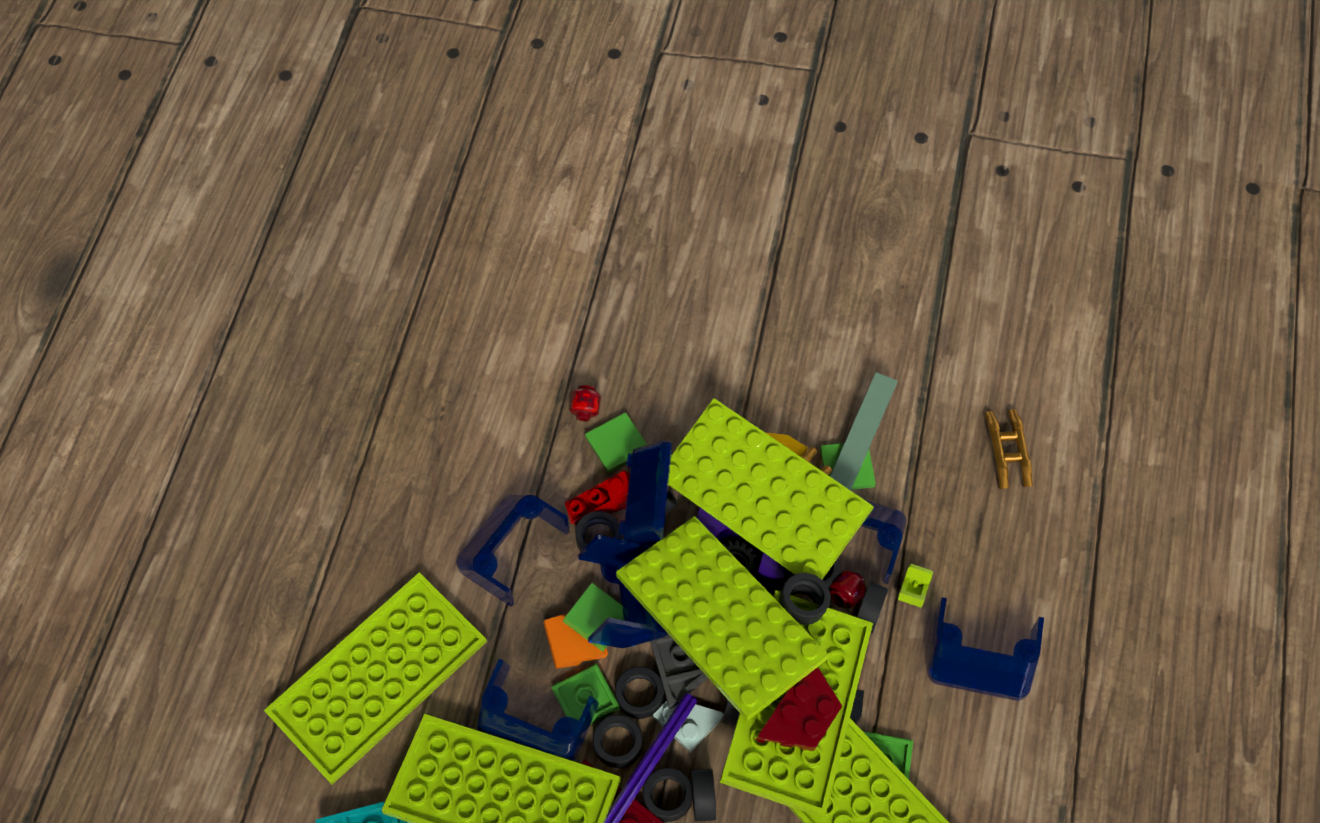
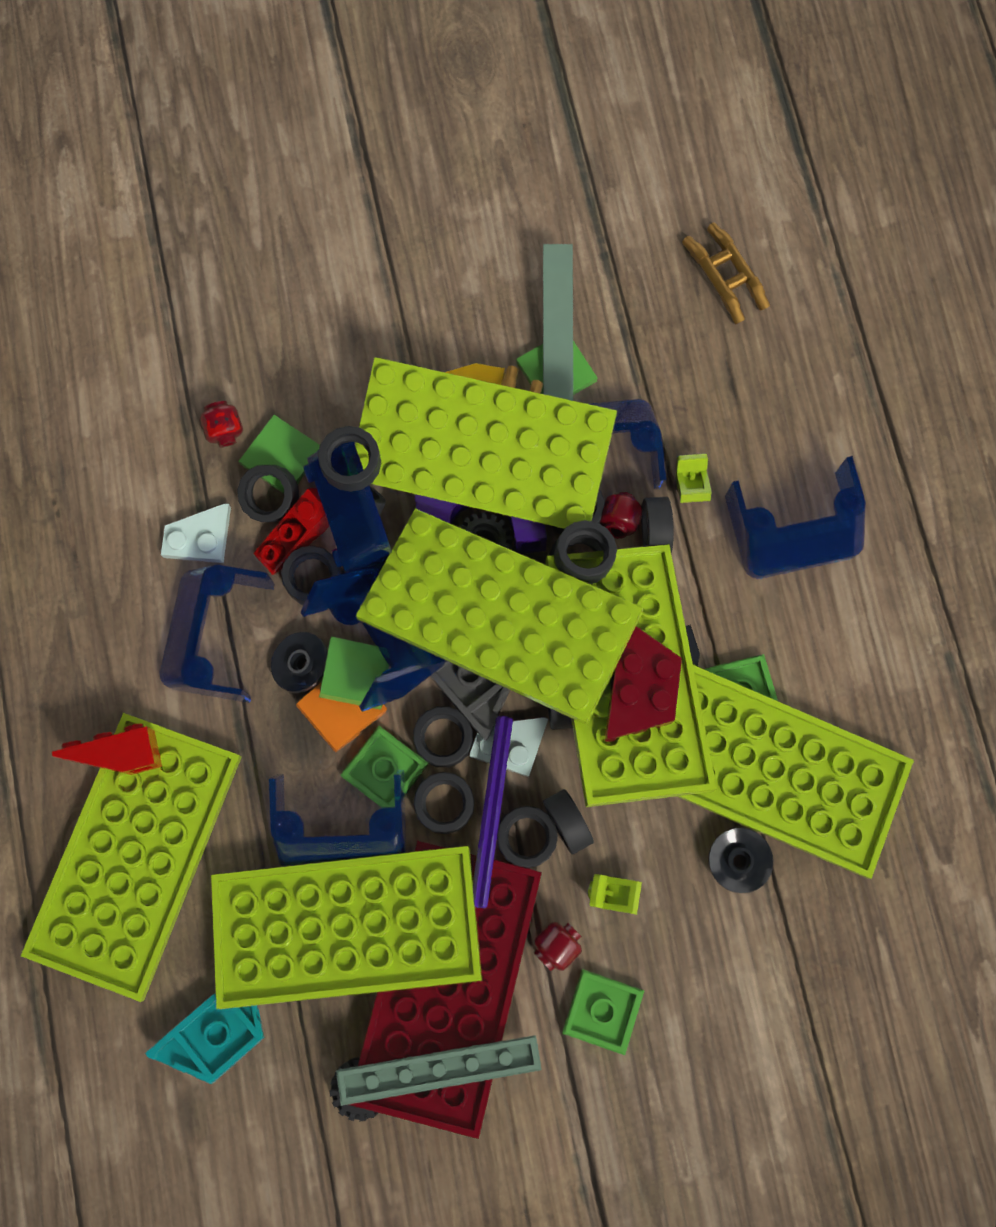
camera: 25 degrees left, 15 degrees up
none -> red slope [52,723,162,775]
none -> light aqua wing [161,504,231,563]
none -> black tyre [237,465,299,522]
none -> black dish [271,632,328,693]
none -> black tyre [318,426,381,492]

